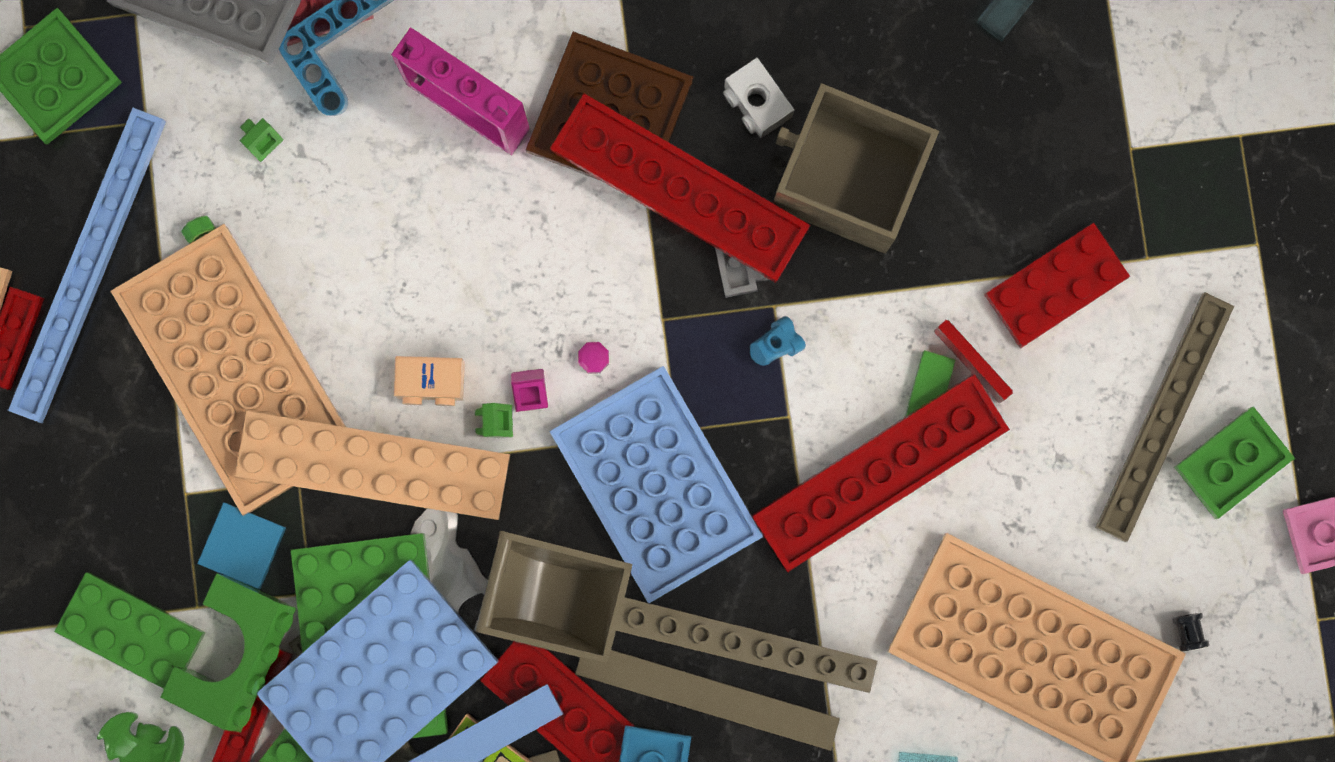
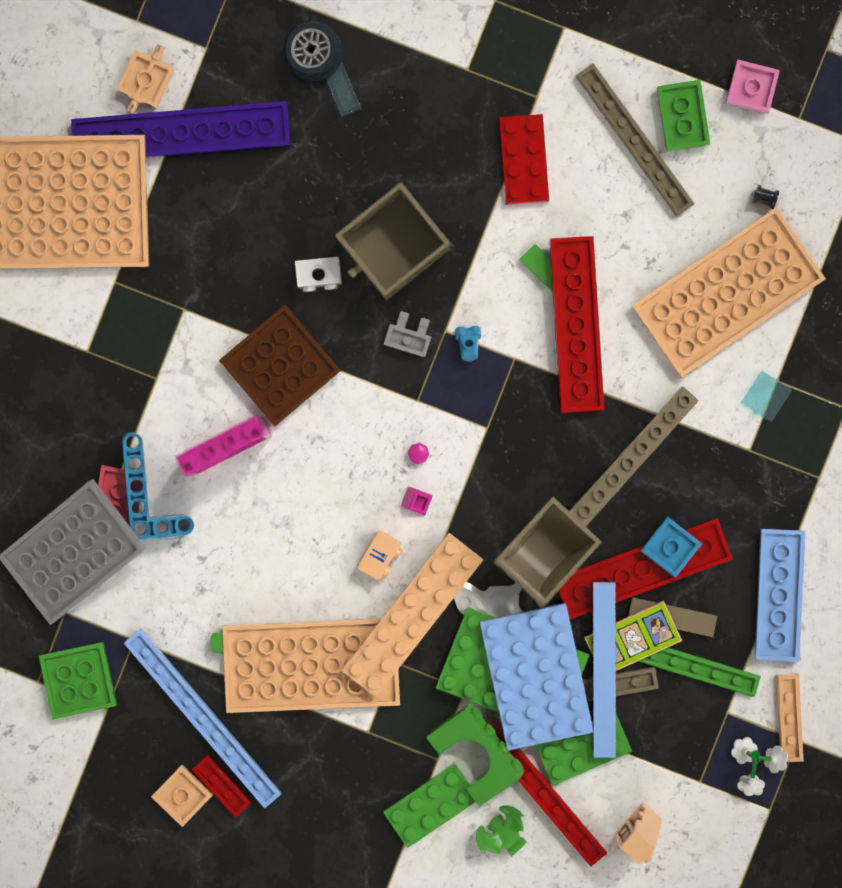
camera: 55 degrees left, 5 degrees up
dark azure tile [197,502,286,589] -> none
bright green tile [239,118,284,162] -> none
bright green tile [475,403,513,438] -> none
light blue plate [549,366,763,603] -> none
red plate [550,93,810,283] -> none
dark tan tile [576,650,840,751] -> none
red tile [934,320,1013,403] -> none

